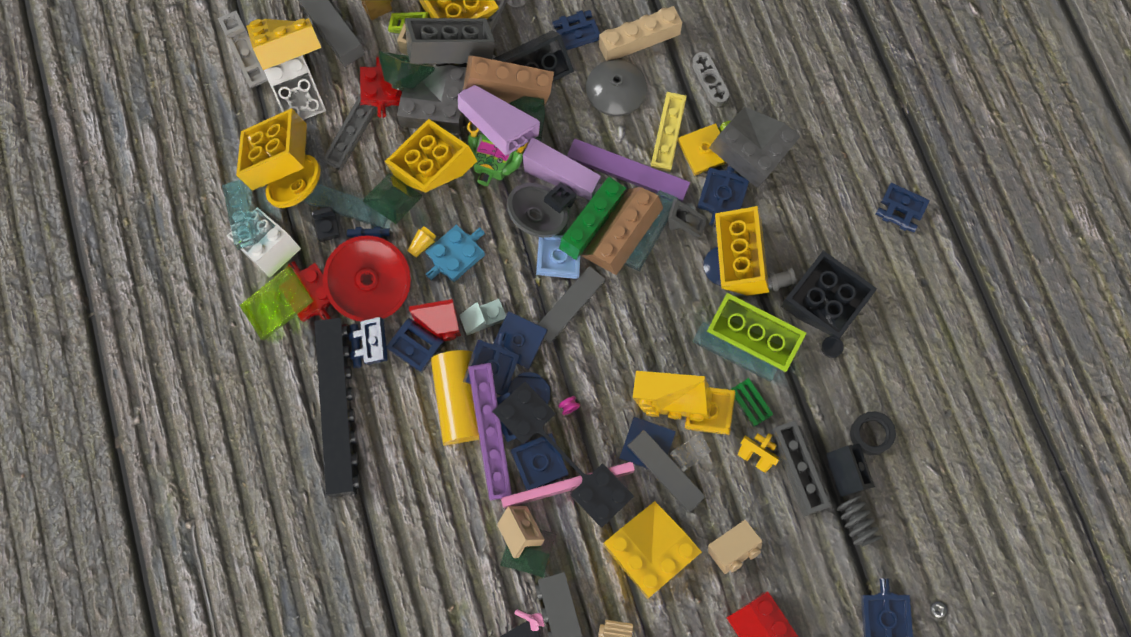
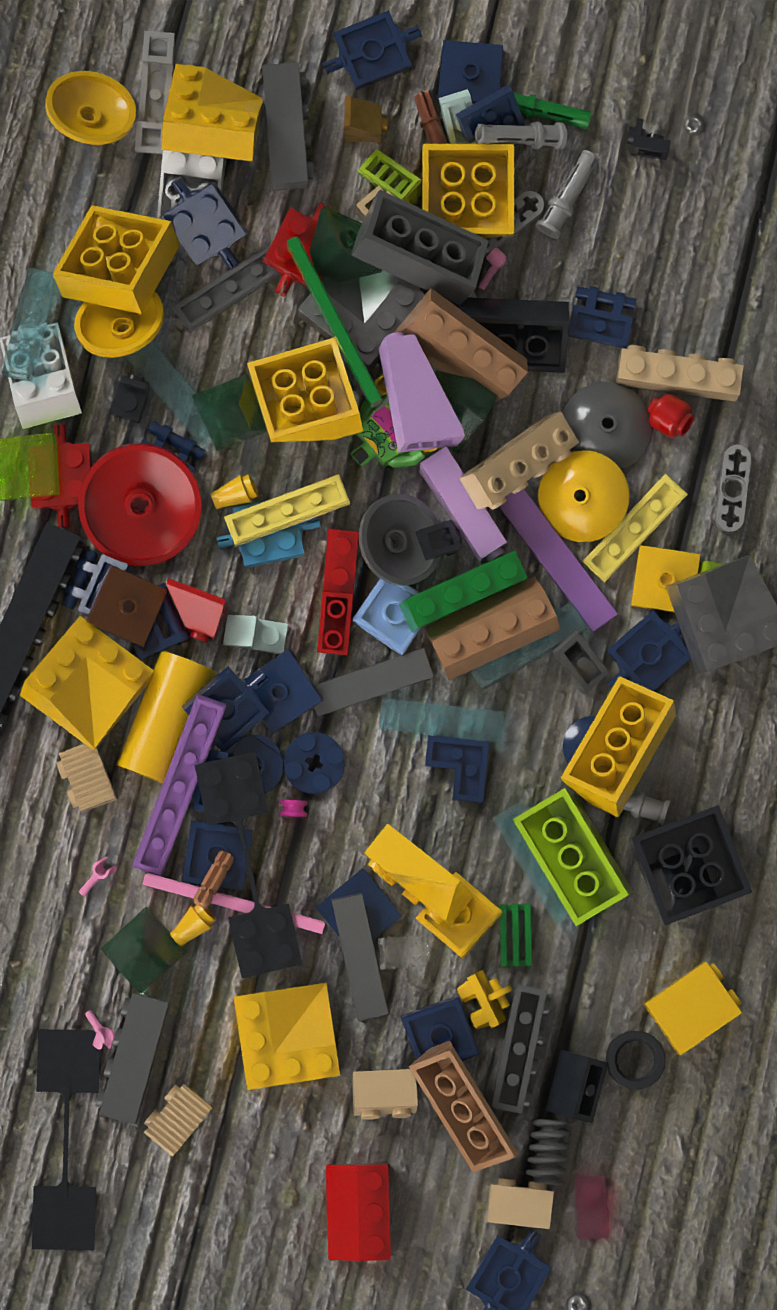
camera: 25 degrees right, 10 degrees up
tan panel [497,506,545,558] -> none
black piece [821,336,844,358] -> none
none -> yellow slope [20,616,154,750]
none -> yellow dish [45,71,136,145]
none -> tan brick [56,744,117,812]
none -> bright pink hand [79,857,117,896]
none -> reddish brown plate [86,565,167,647]
none -> dark blue plate [162,176,248,269]
none -> yellow cone [170,904,216,947]
none -> nougat axle [194,851,234,909]
none -> light yellow tile [224,474,350,547]
none -> dark blue plate [283,732,345,794]
none -> green tile [287,236,381,409]
none -> red slope [317,528,359,655]
none -> clear light blue tile [379,698,505,743]
none -> dark blue plate [400,995,480,1061]
none -> medium nougat slope [409,1041,518,1172]
none -> dark blue plate [425,735,489,804]
none -> tan brick [459,411,579,510]
none -> bright pink hand [478,247,506,290]
none -> tan piece [486,1178,554,1229]
none -> yellow dish [538,450,630,542]
none -> clear pink slope [573,1175,609,1240]
none -> yellow brick [643,961,742,1056]
none -> red head [647,393,695,438]

